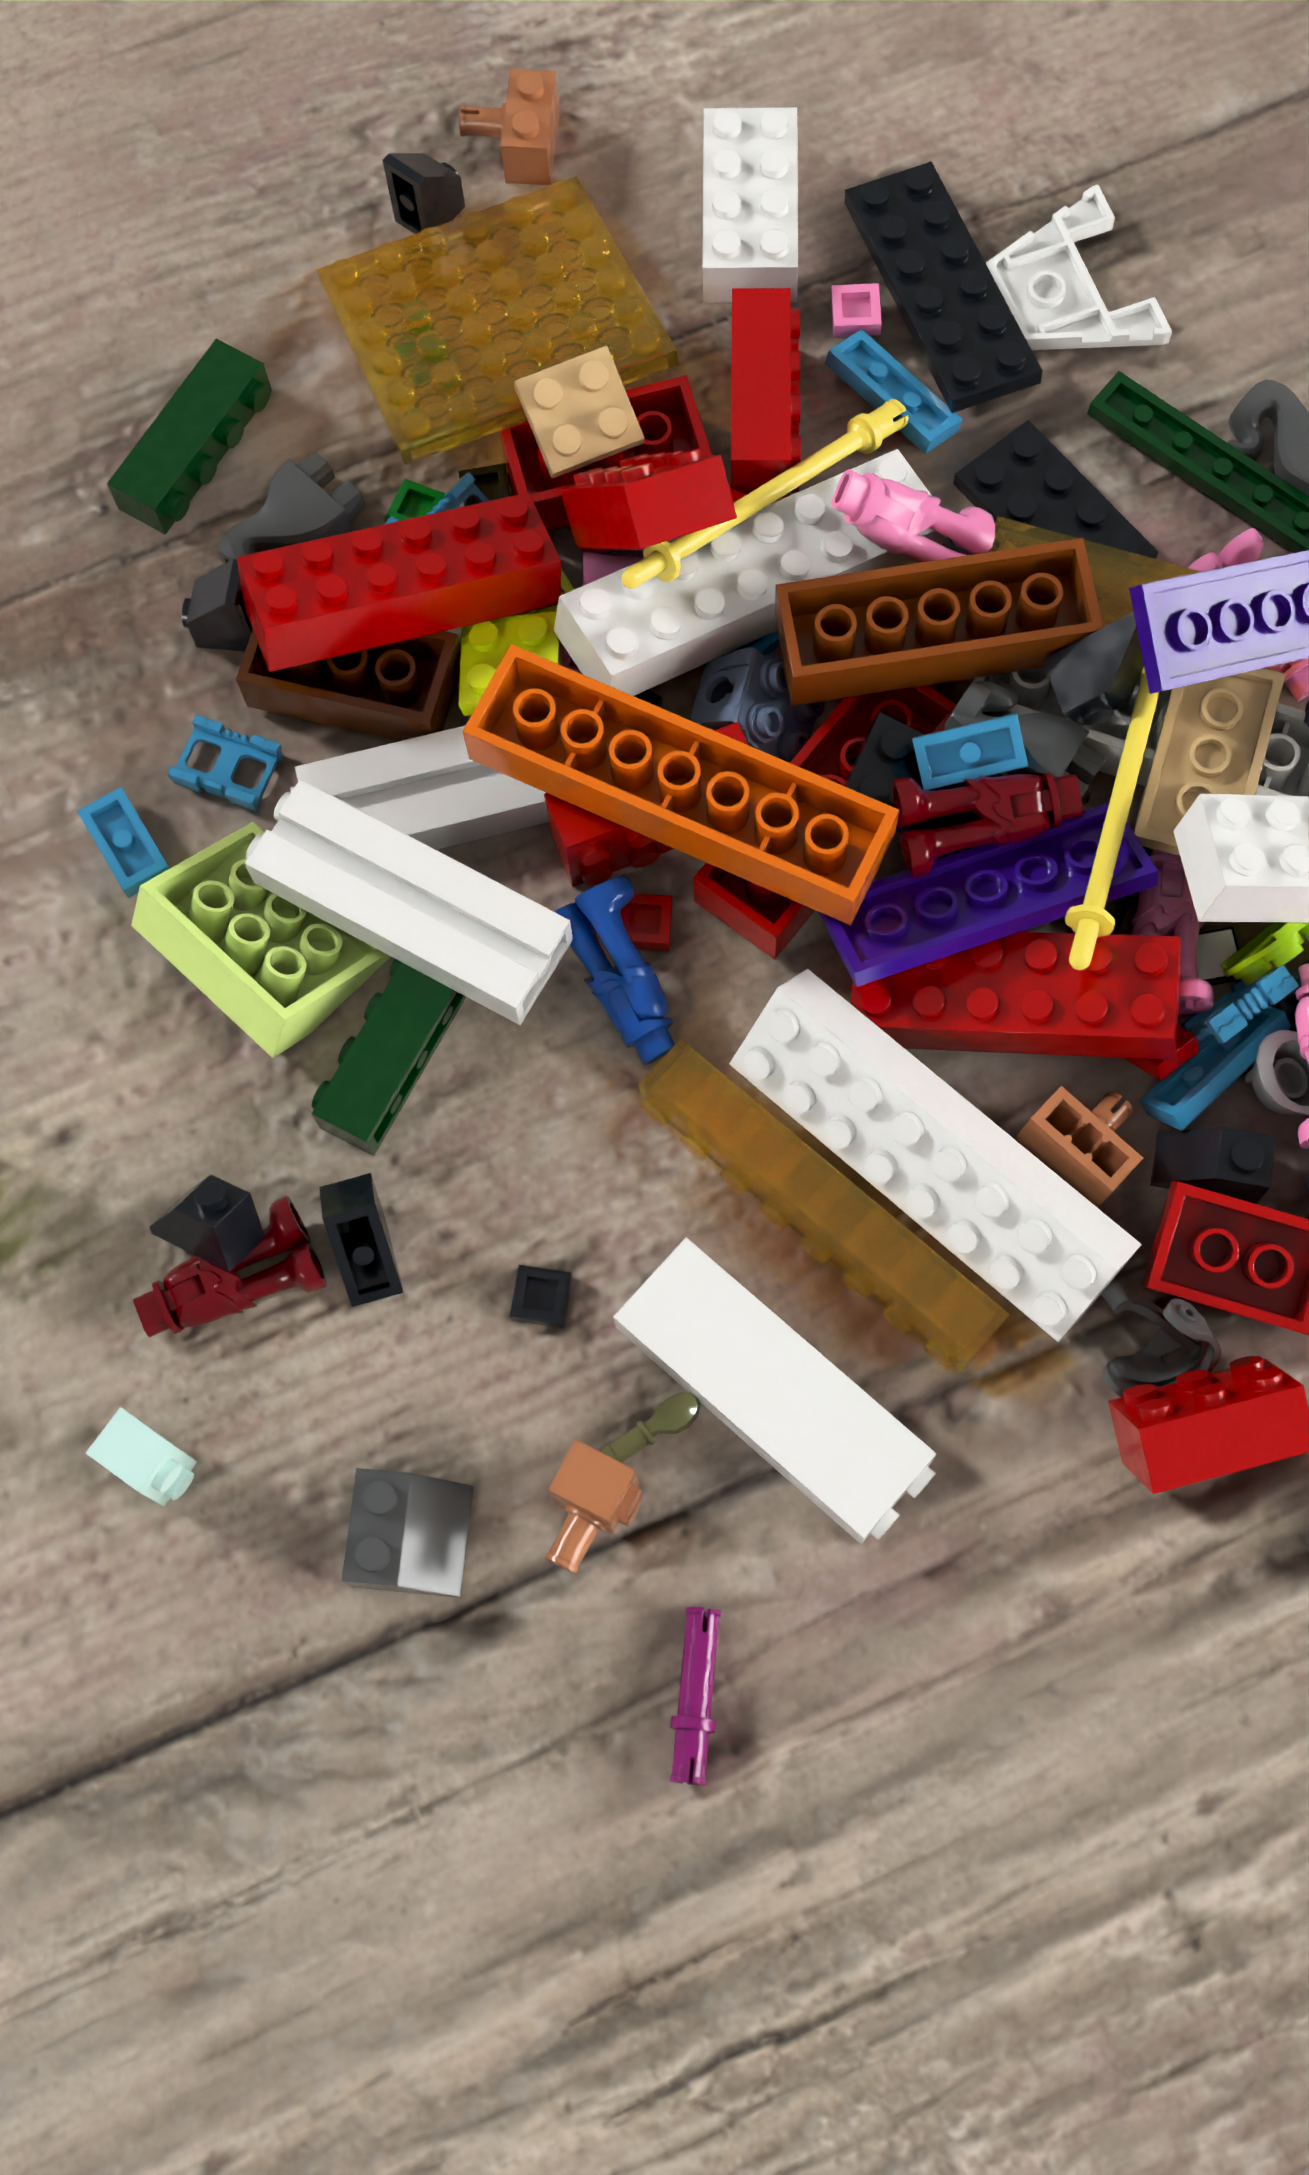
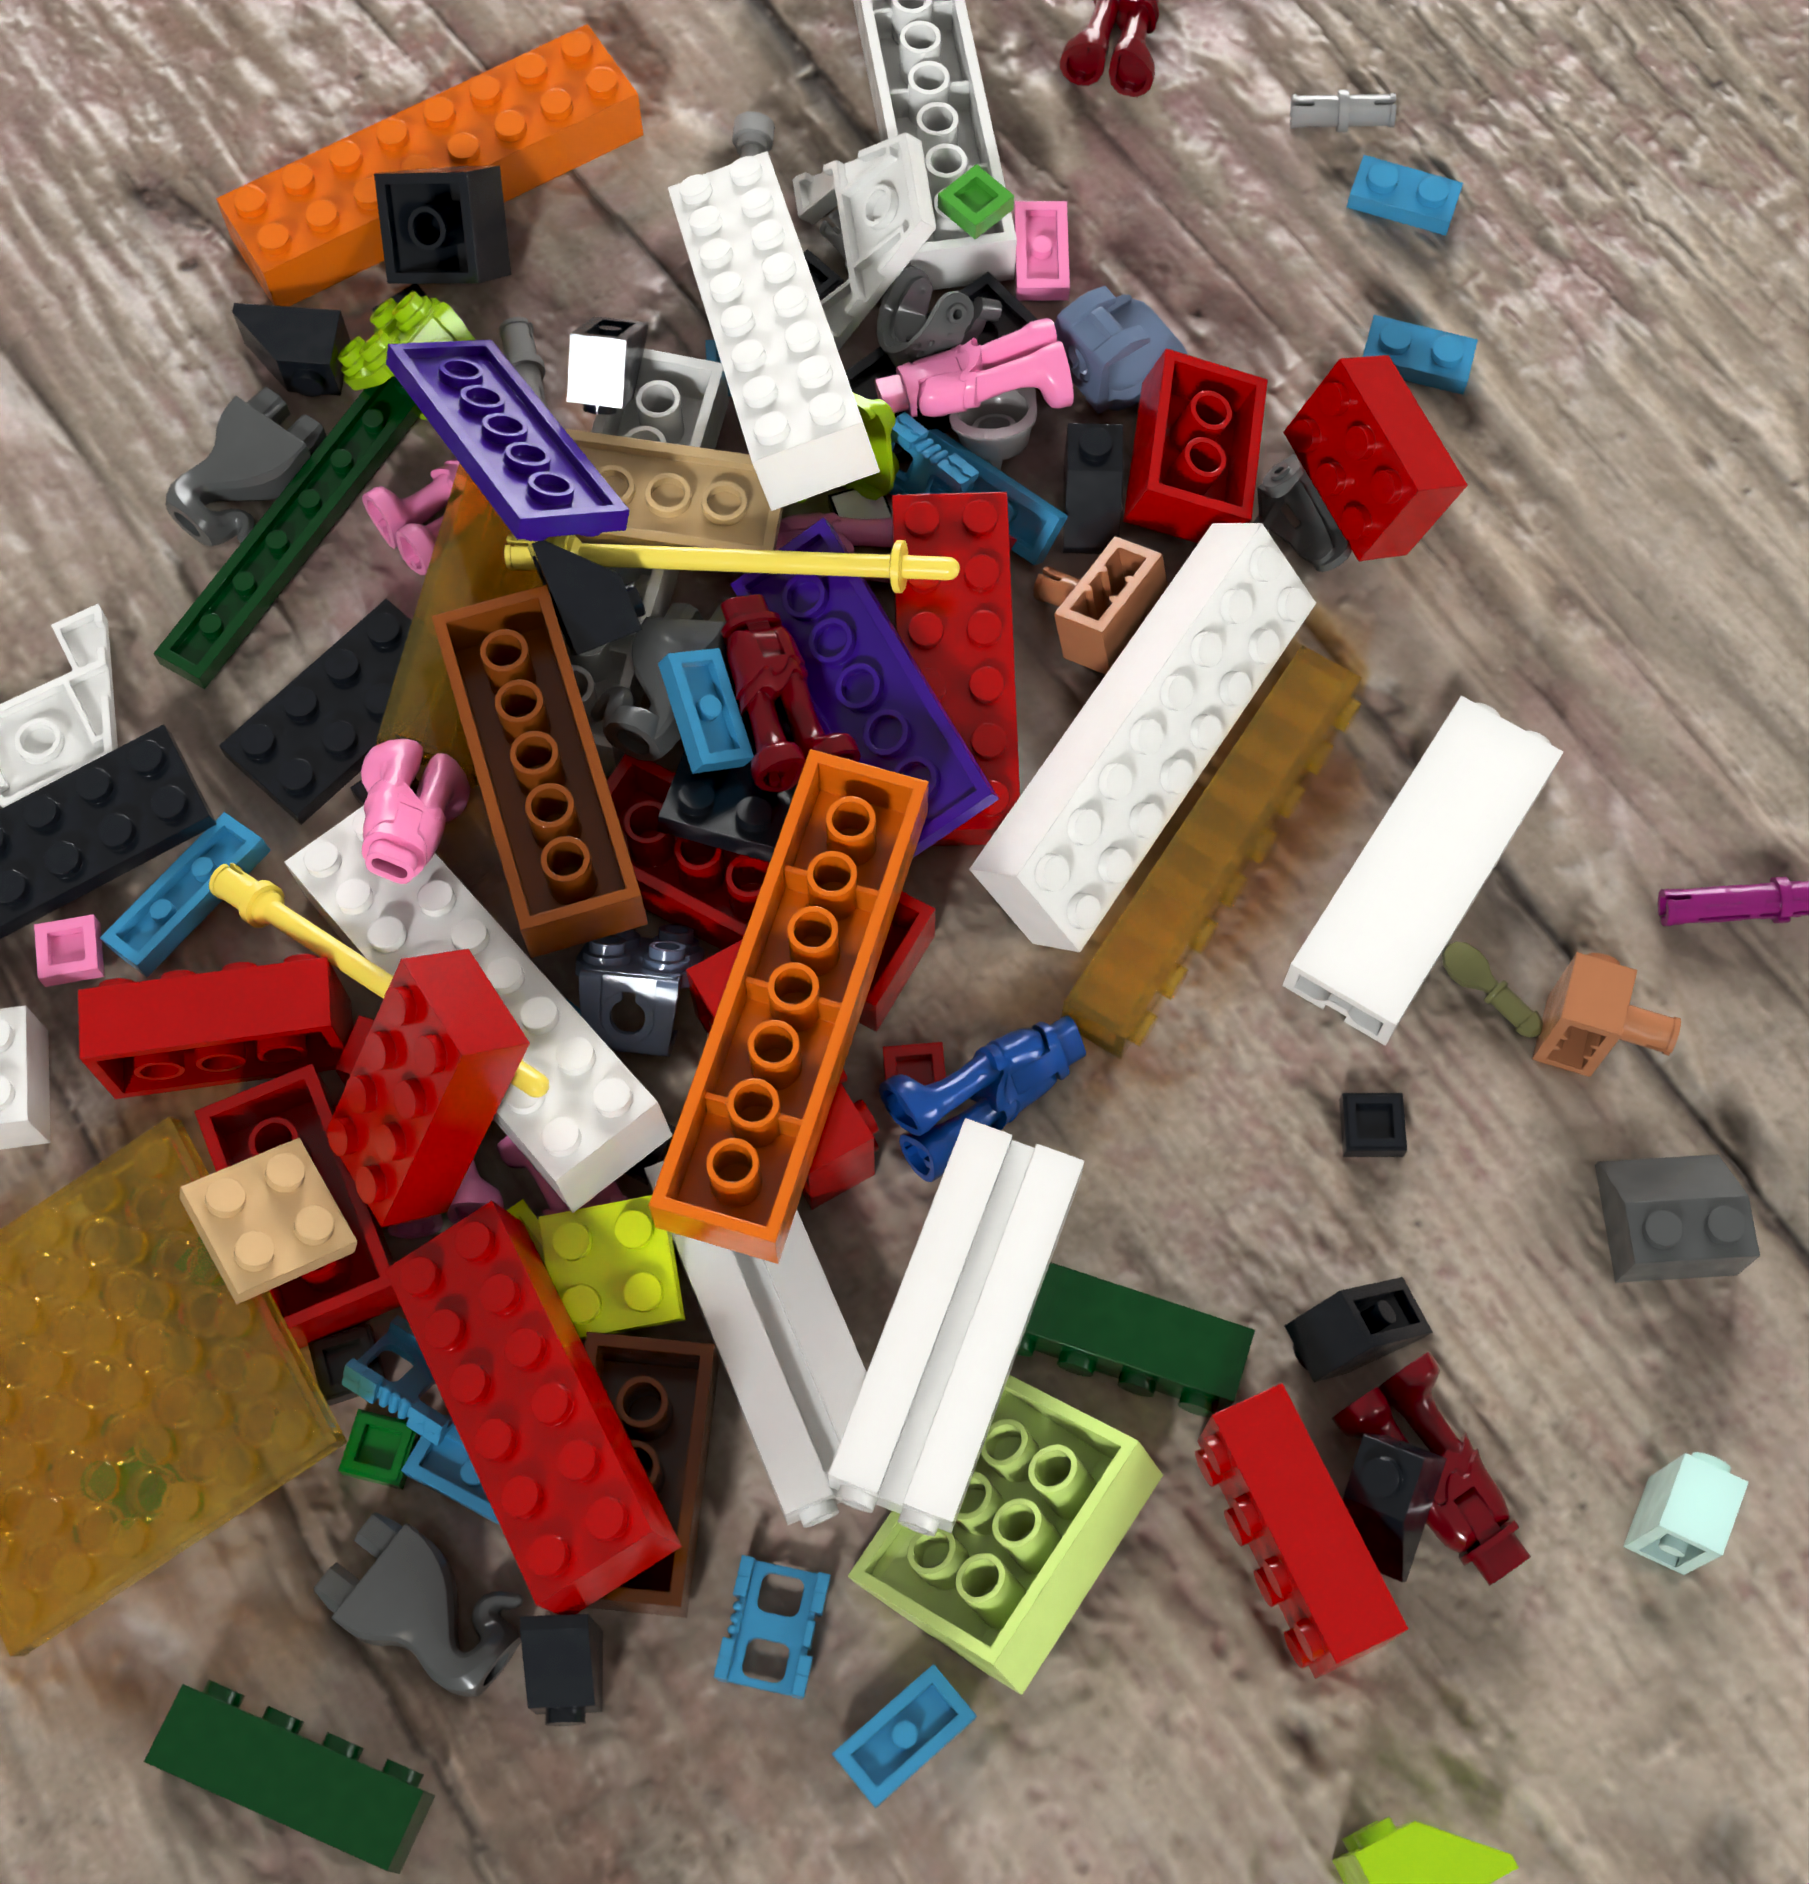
camera: 105 degrees left, 5 degrees down
none -> red brick [1195,1383,1408,1679]

